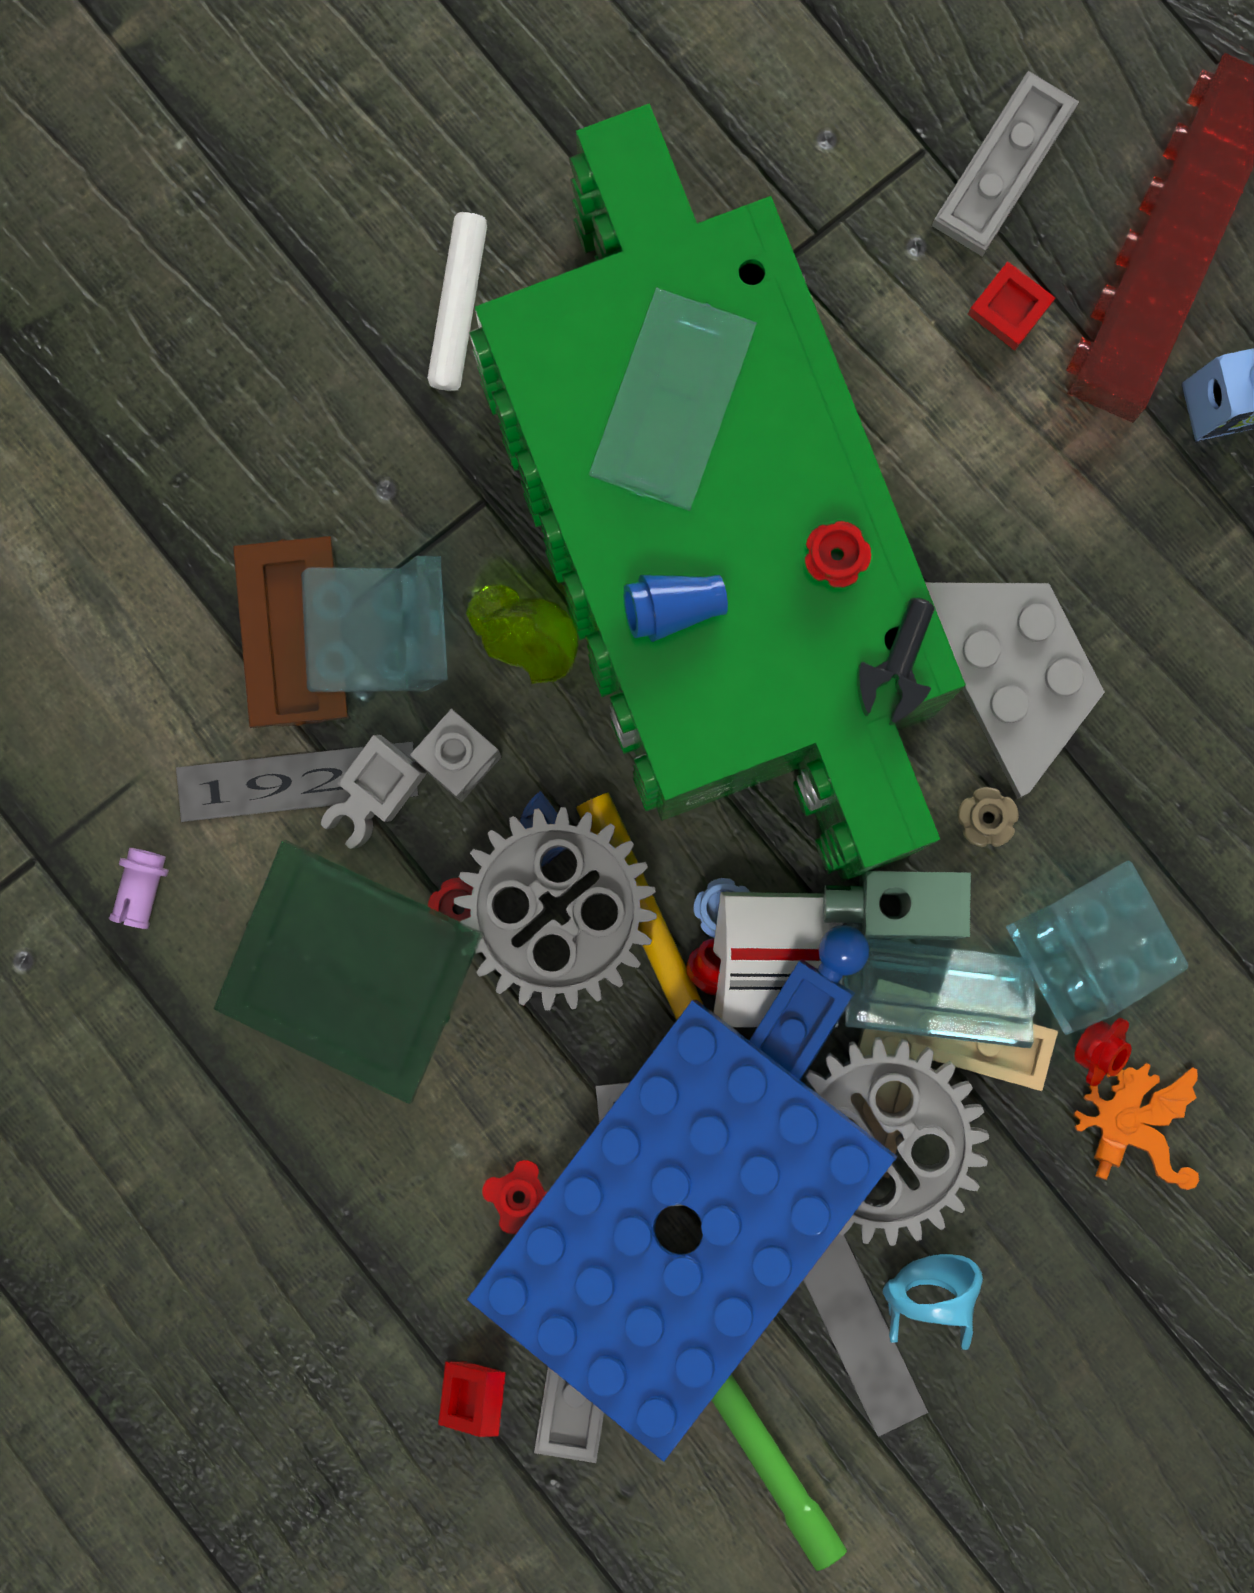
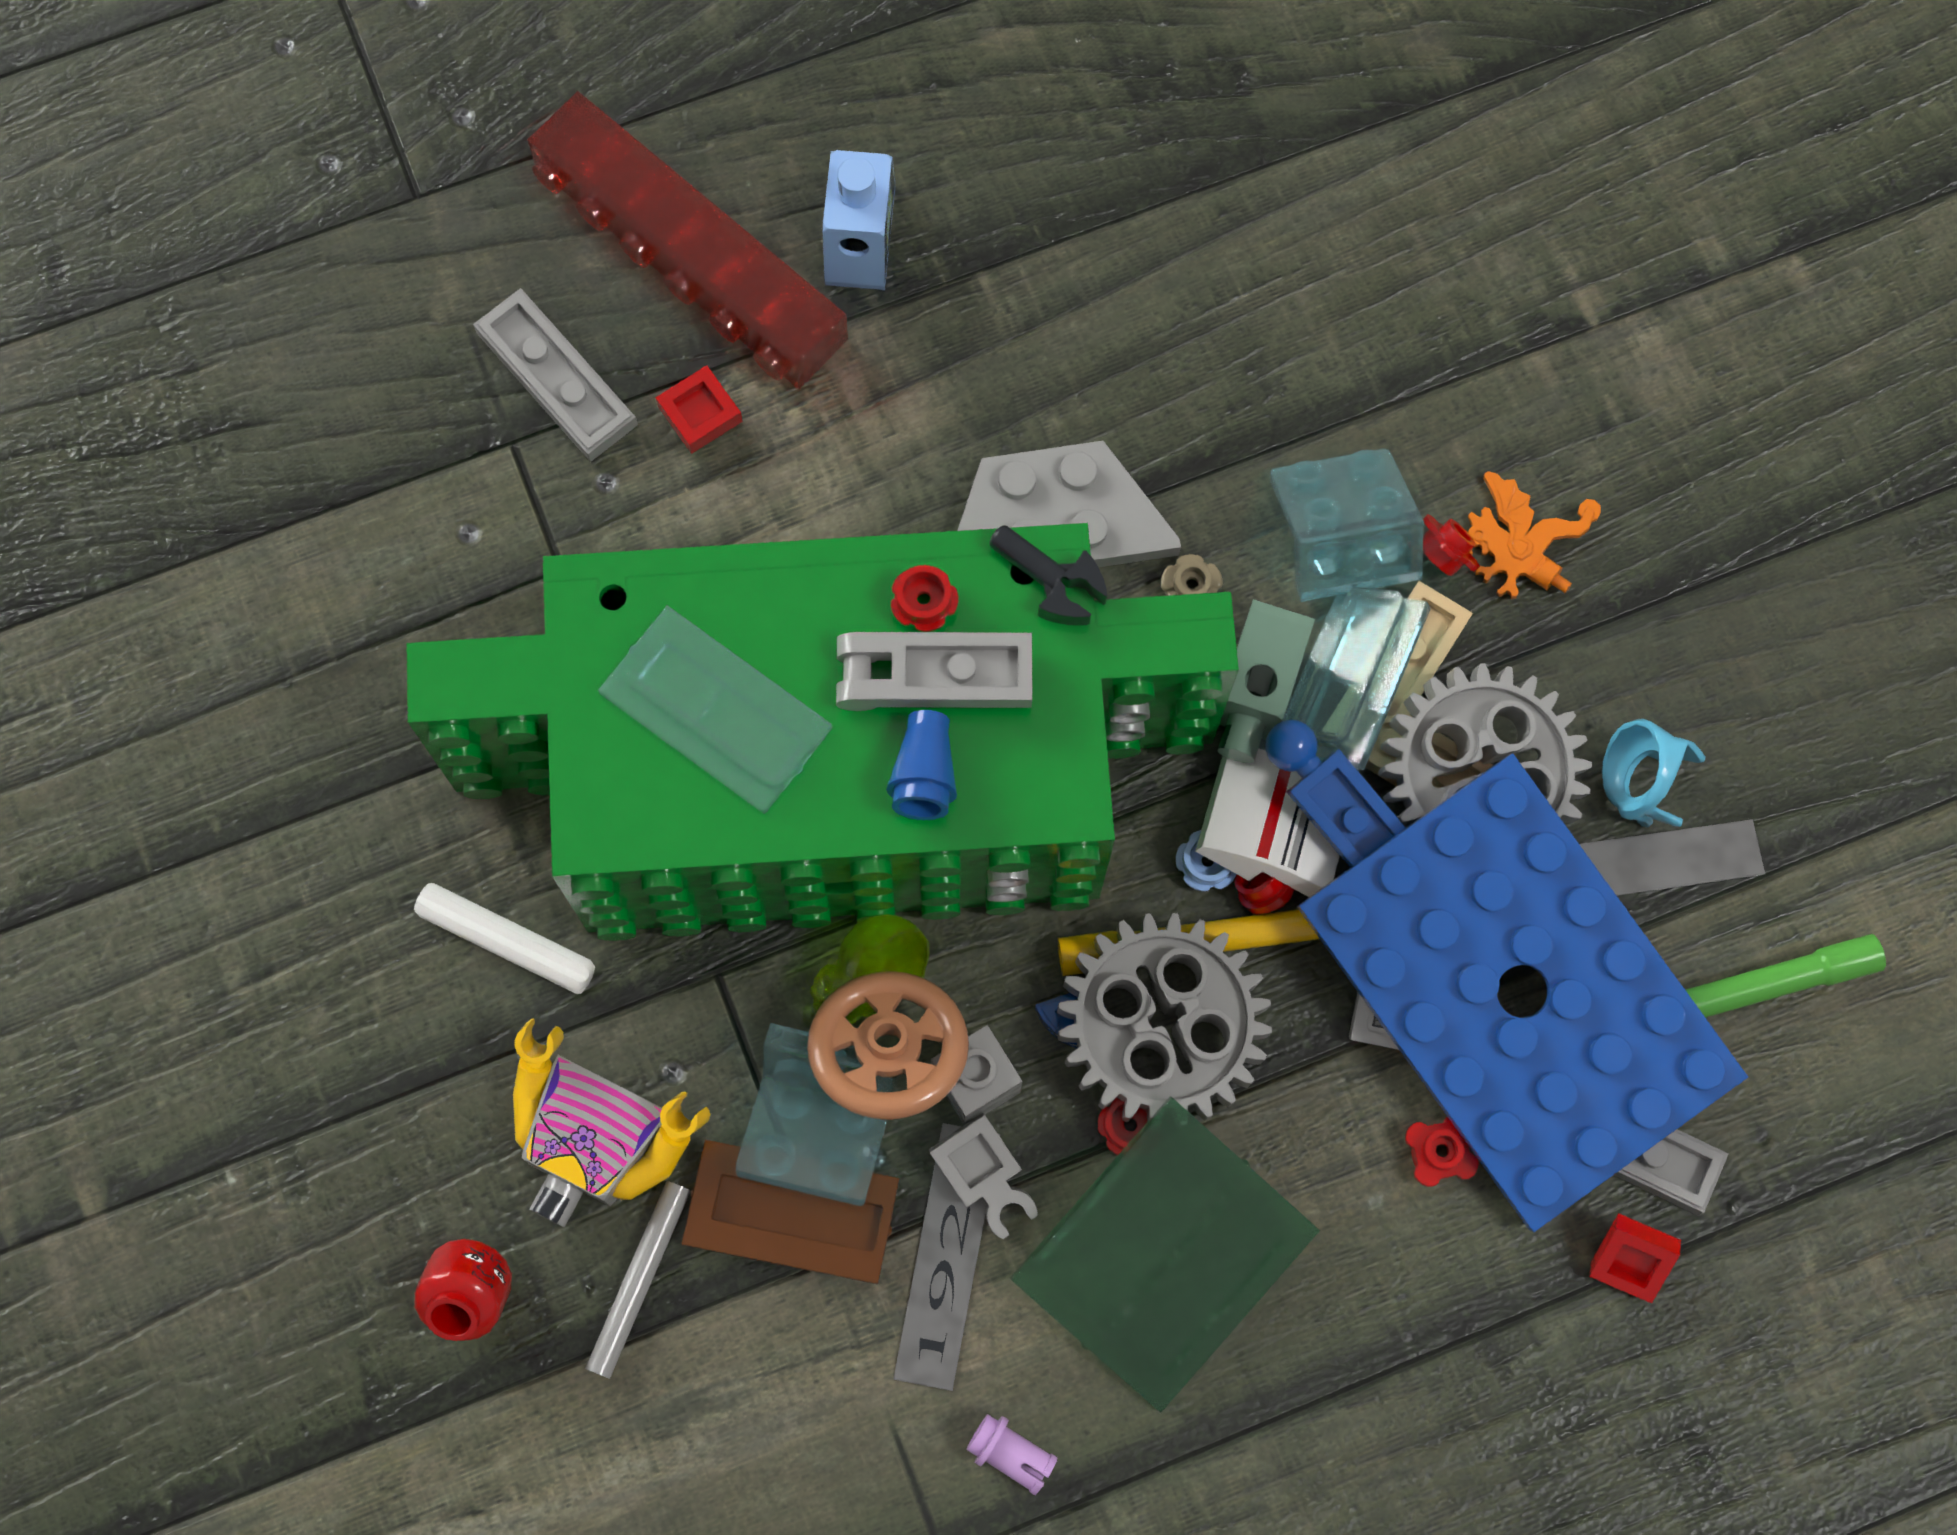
camera: 75 degrees left, 10 degrees down
none -> red head [414,1239,512,1341]
none -> torso [513,1019,711,1227]
none -> light grey bar [585,1181,691,1379]
none -> nougat plate [807,971,969,1120]
none -> light grey plate [836,632,1032,711]

